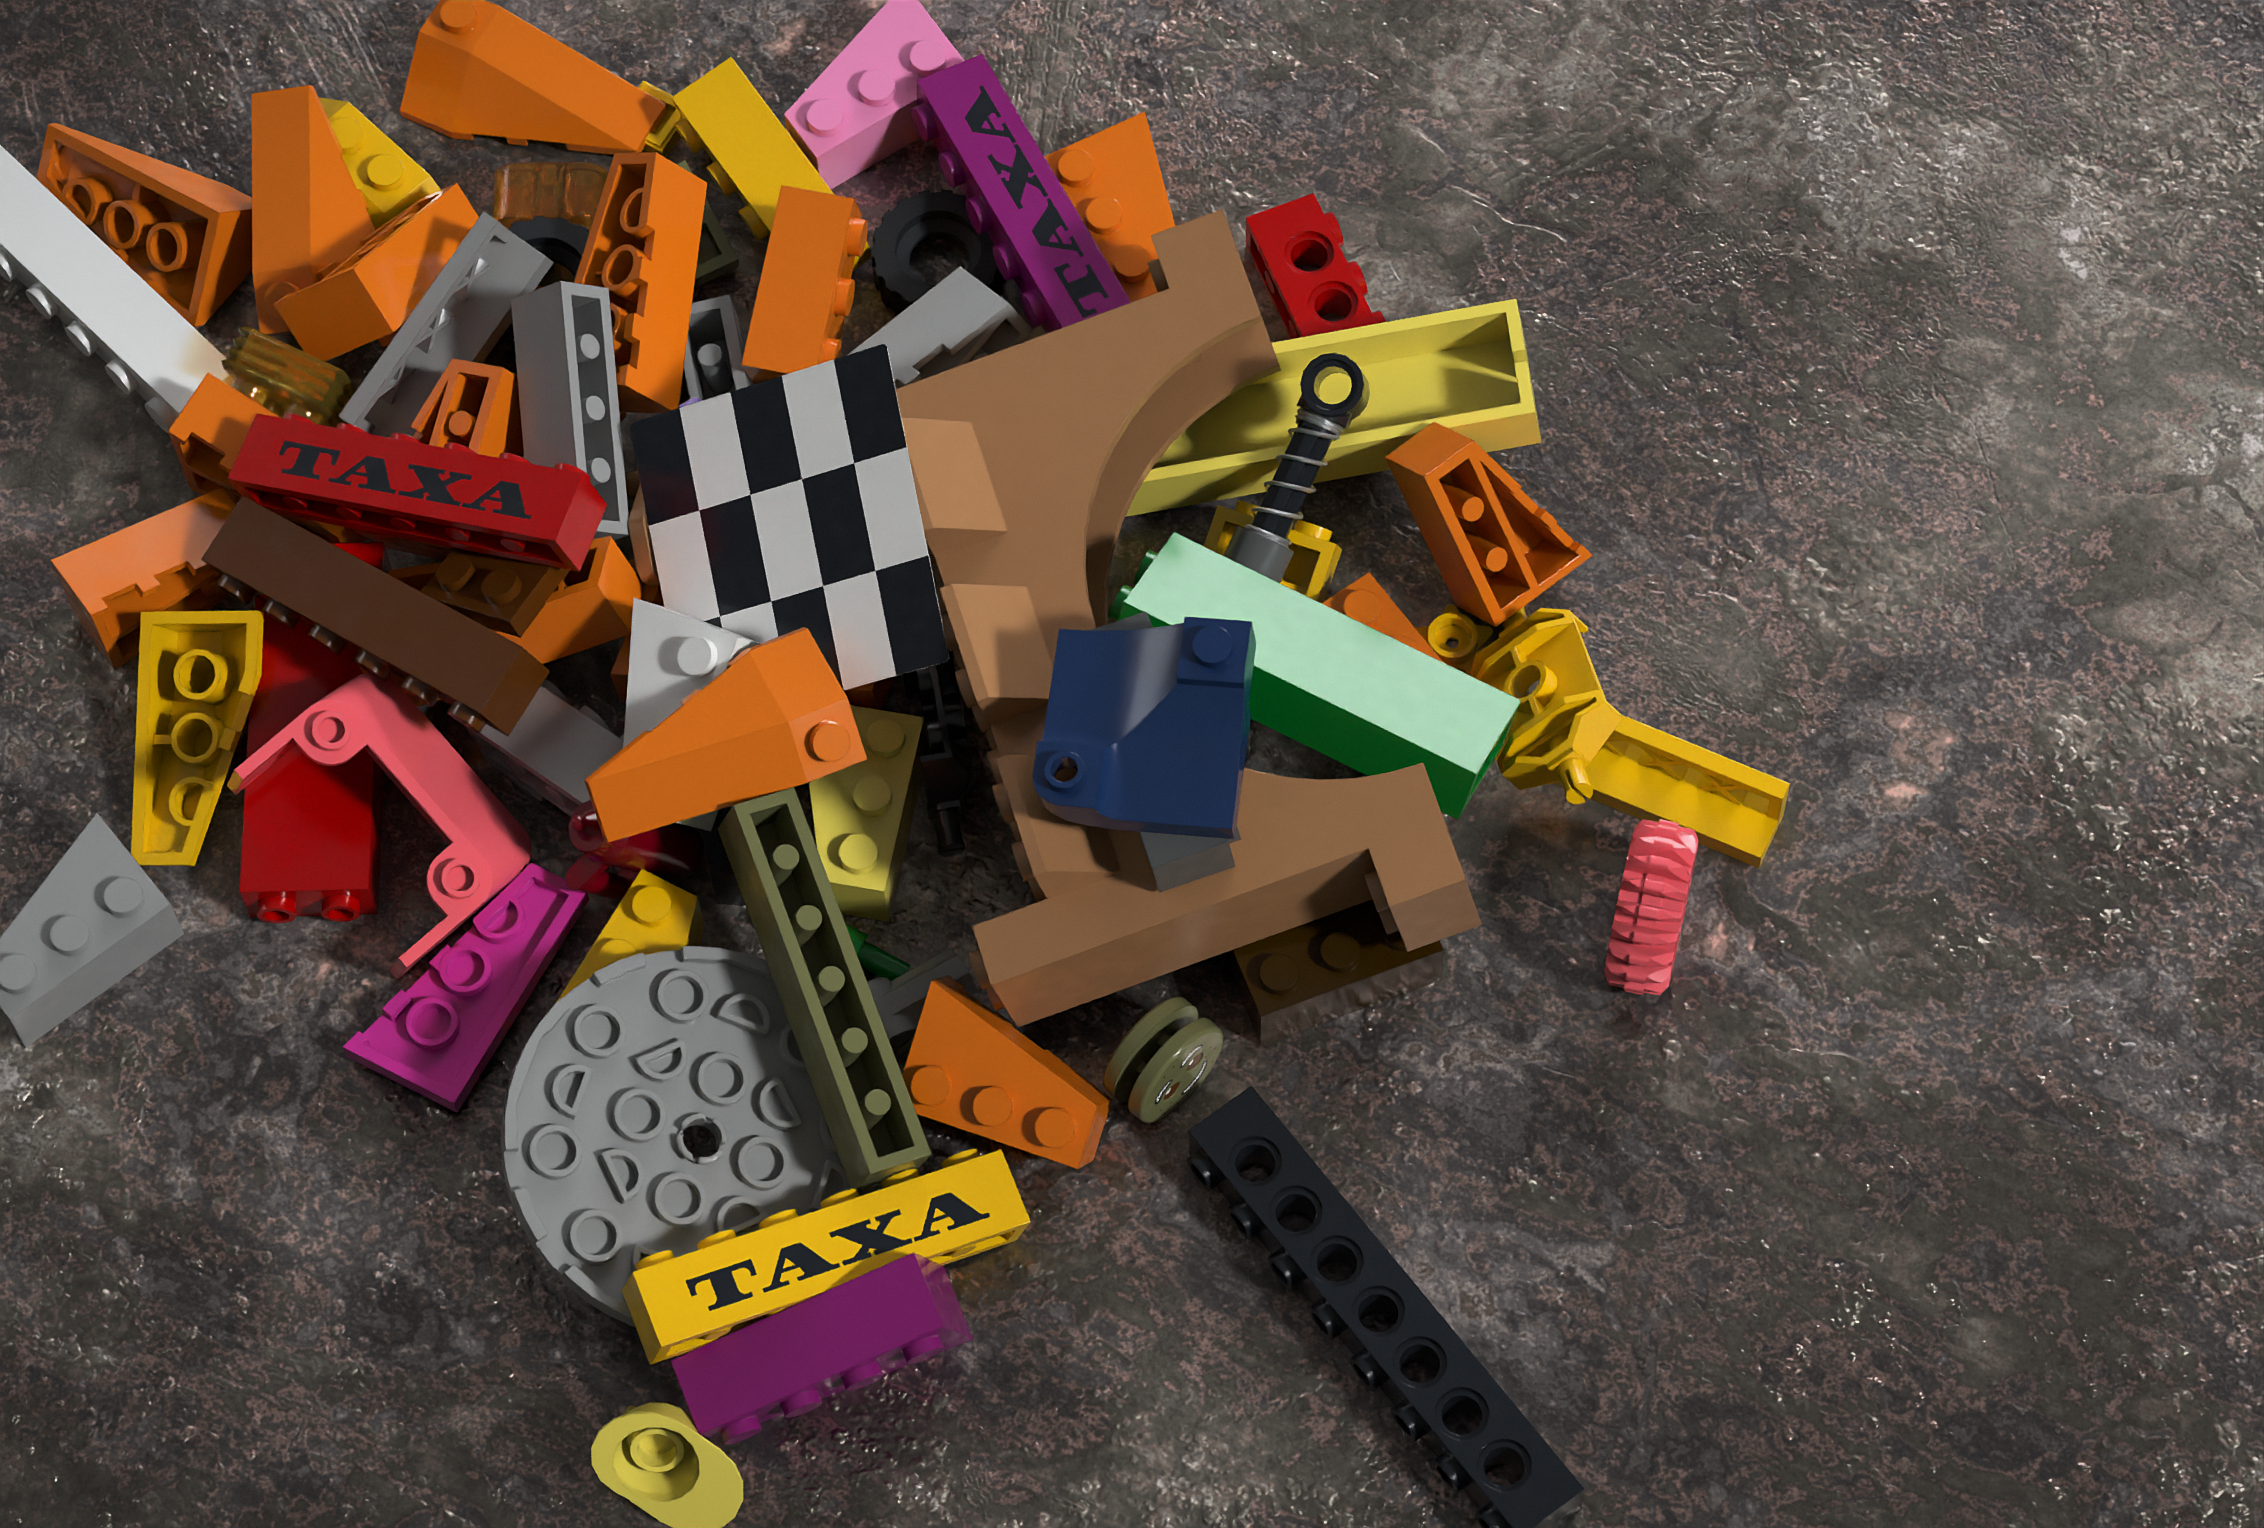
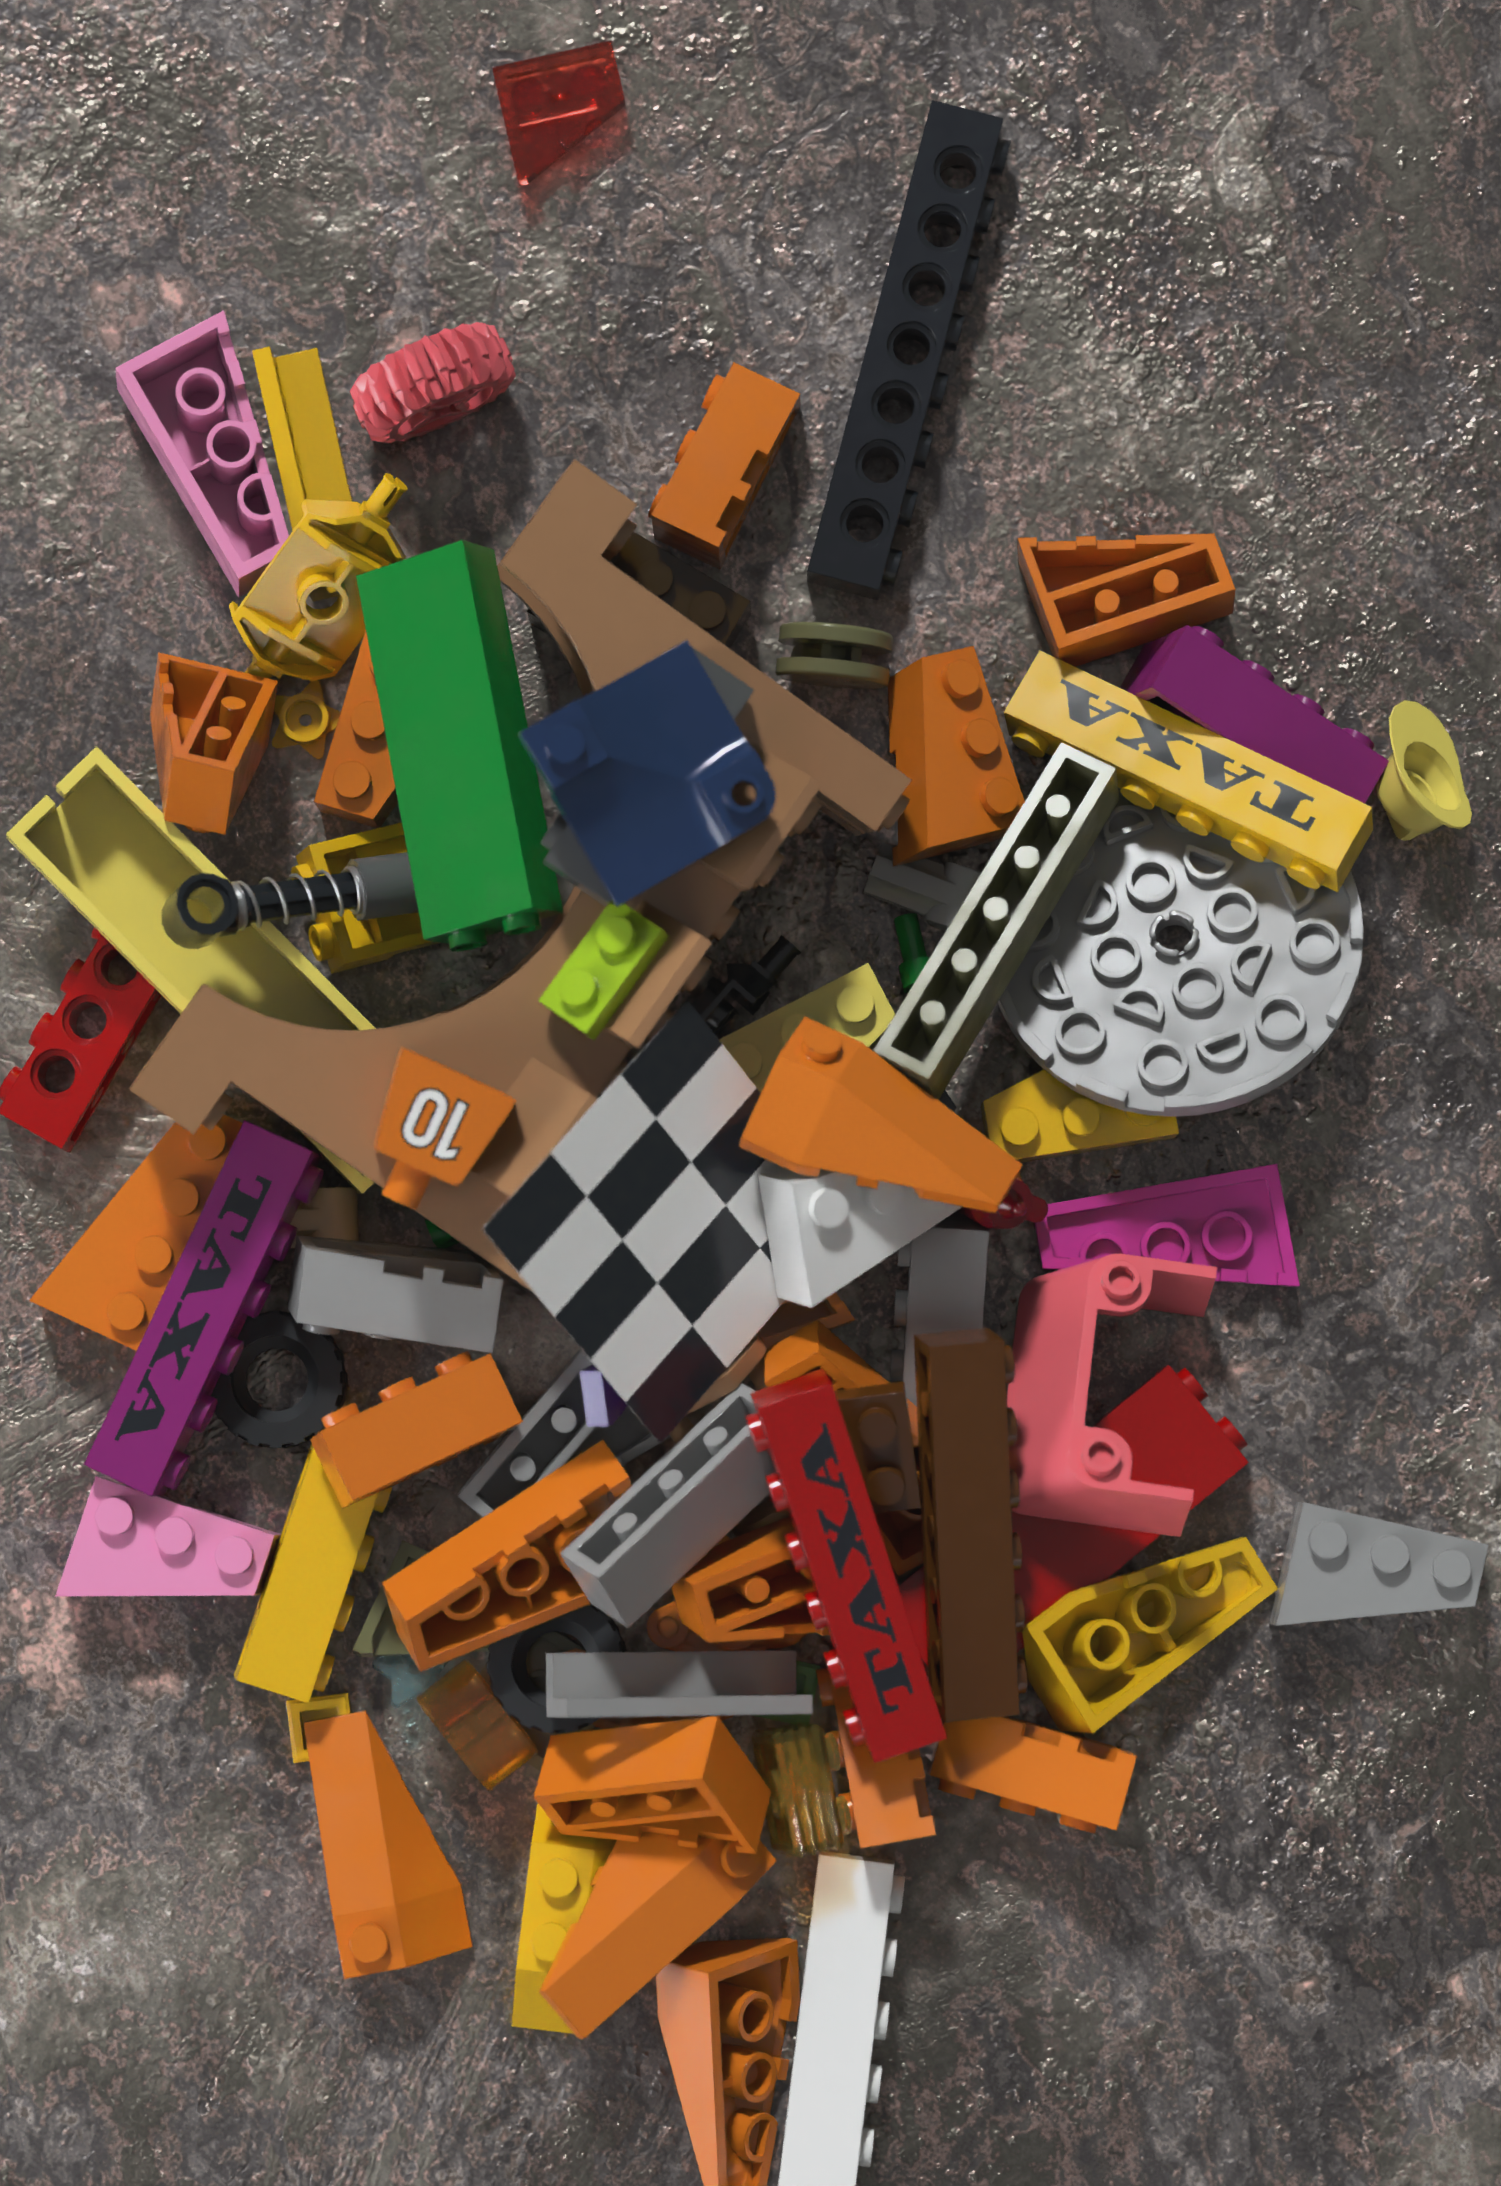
camera: 125 degrees left, 20 degrees up
none -> bright pink wedge [115,310,289,597]
none -> orange torso [373,1046,516,1210]
none -> clear red wing [492,40,625,186]
none -> lime plate [538,900,669,1041]
none -> orange wedge [648,362,800,570]
none -> orange wedge [1017,533,1236,667]

